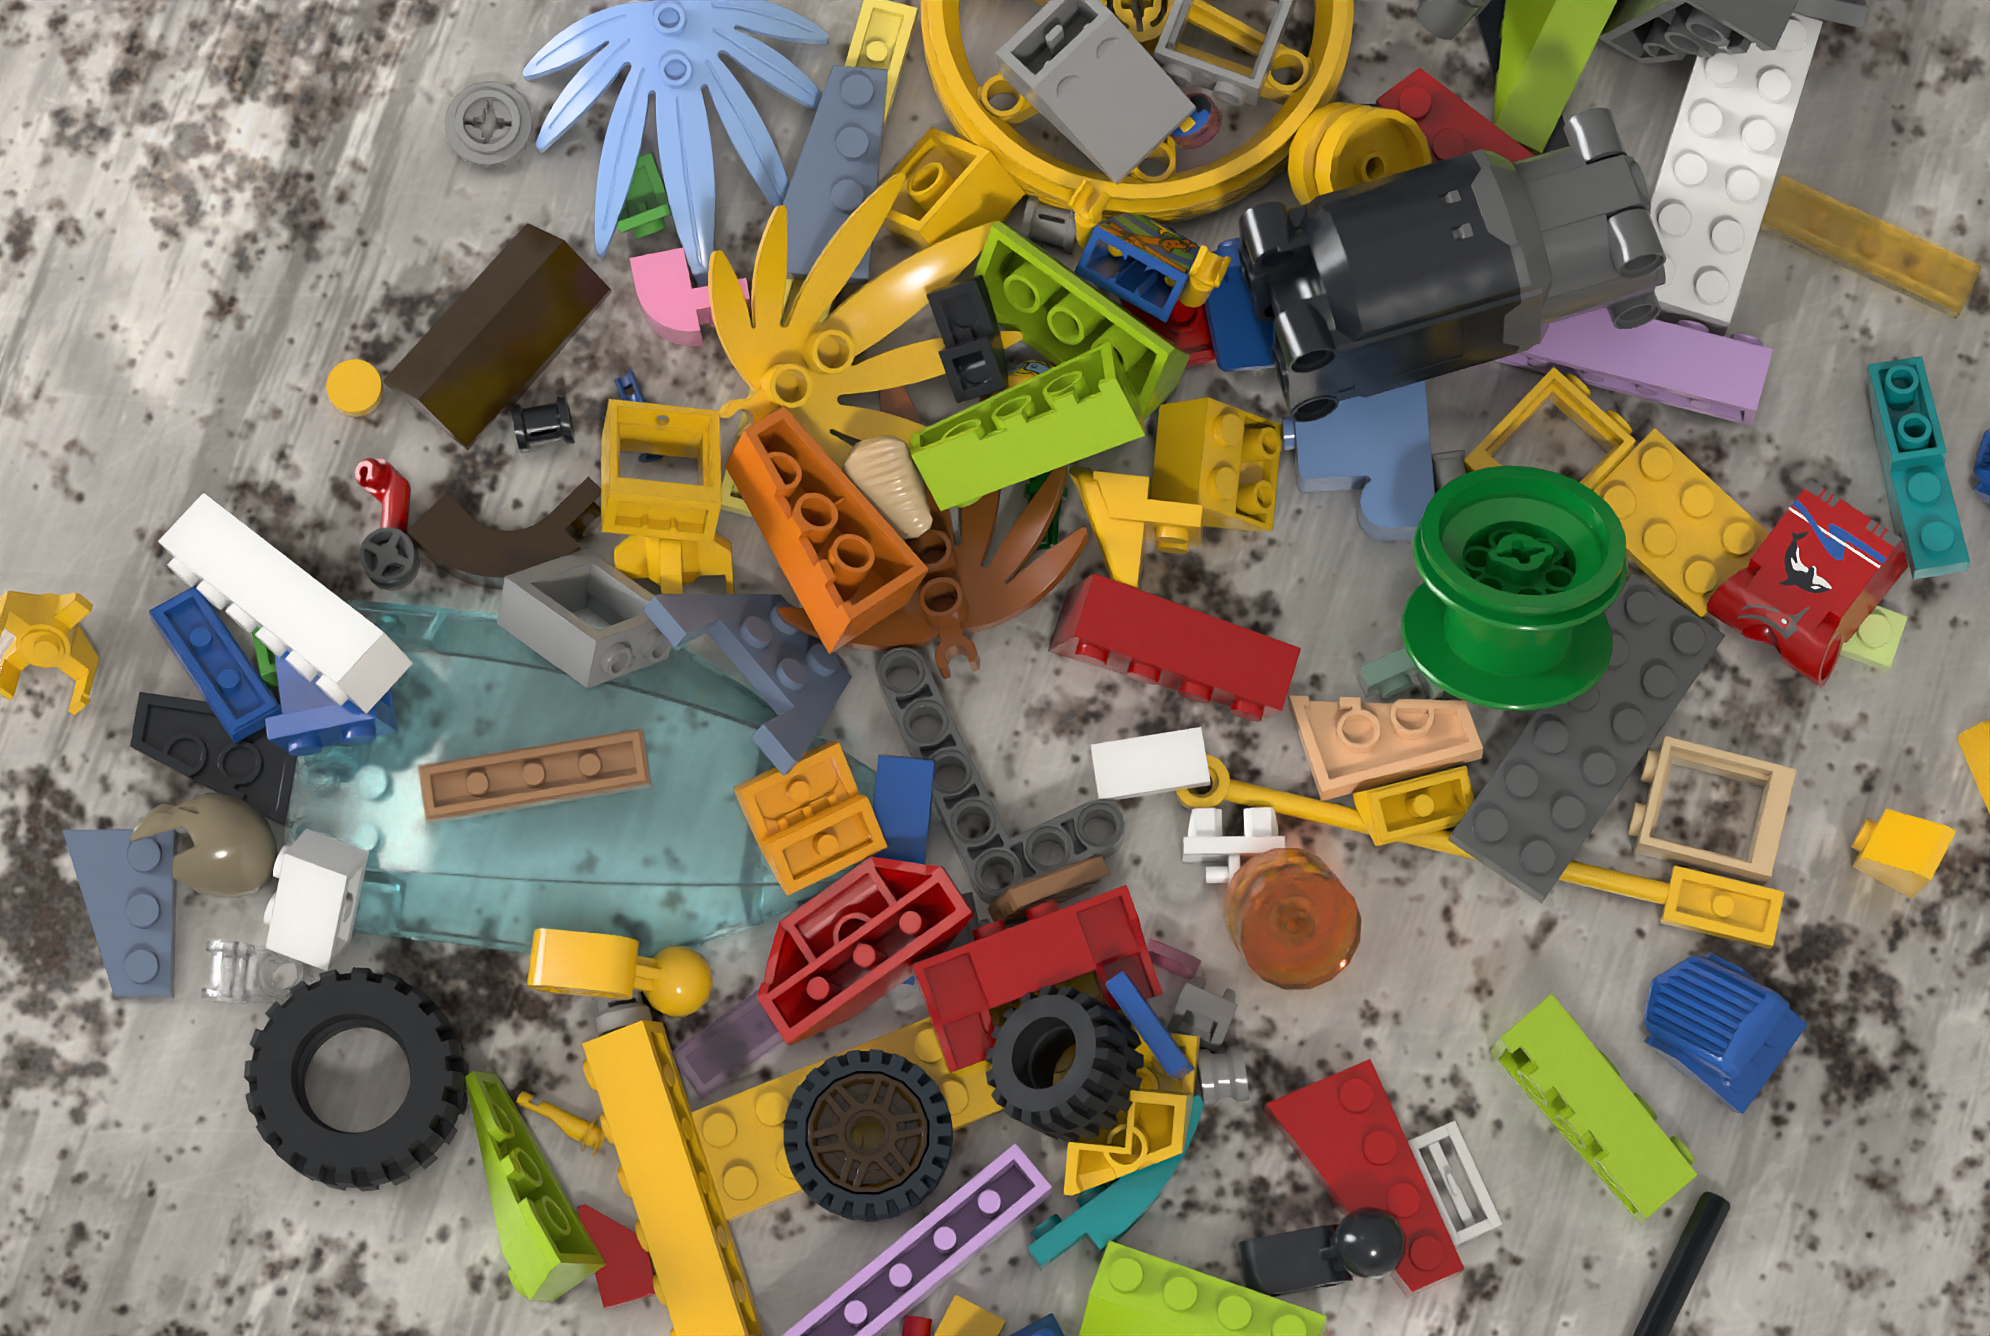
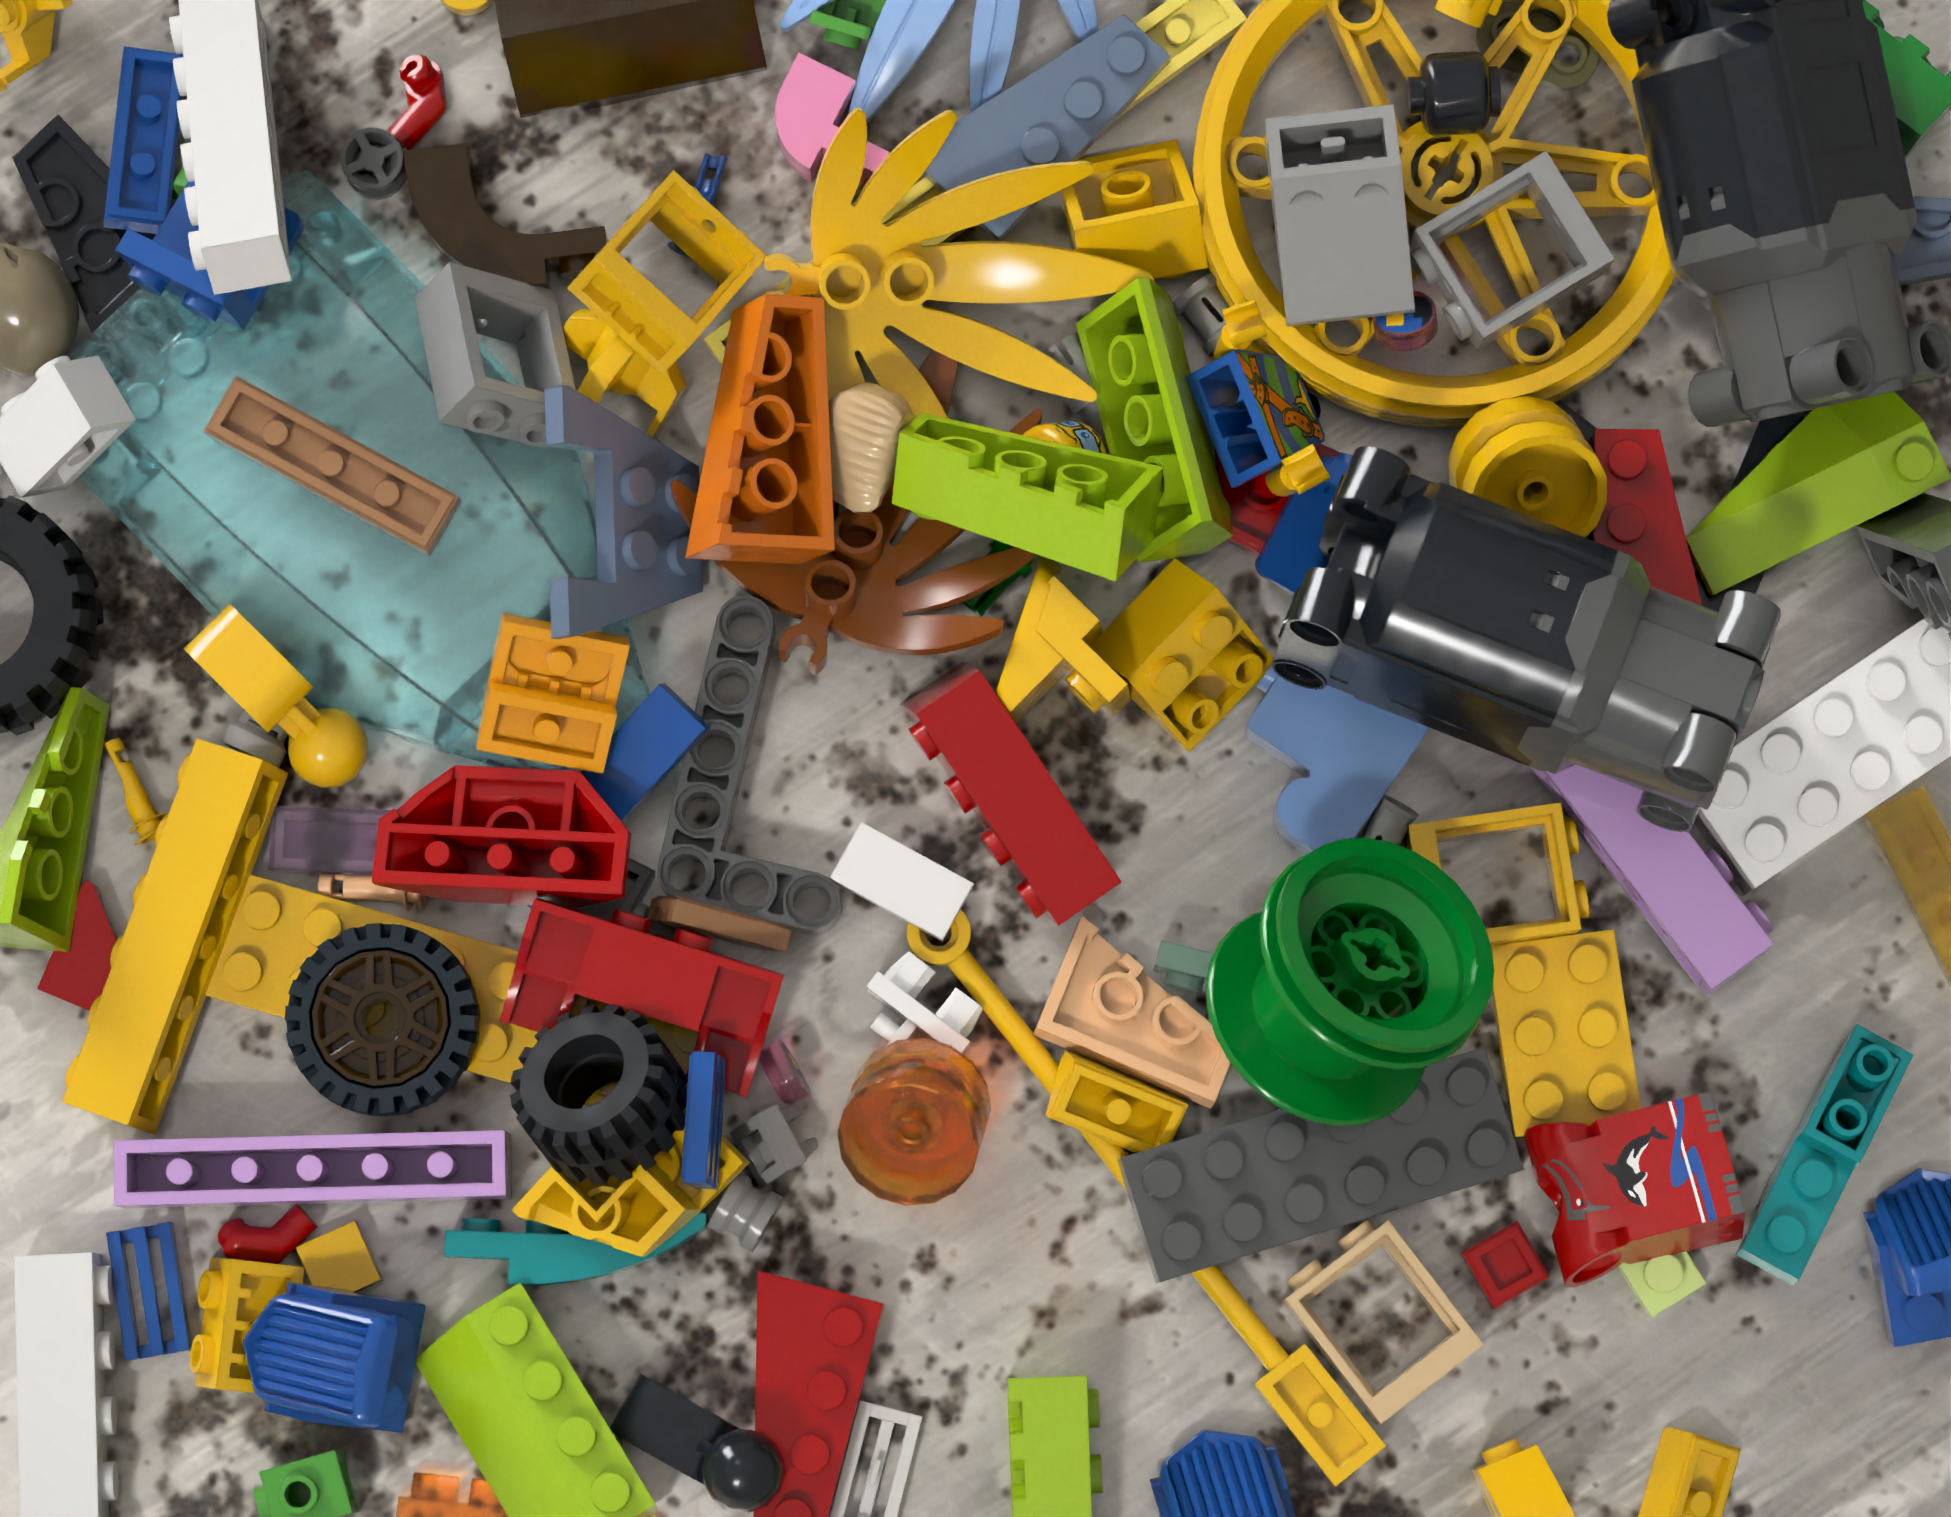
camera: 35 degrees right, 5 degrees up
black bush [511,395,575,454] -> none
black slope [926,274,1009,404] -> none
none -> light nougat piece [318,873,428,911]
none -> red tile [1460,1221,1550,1309]

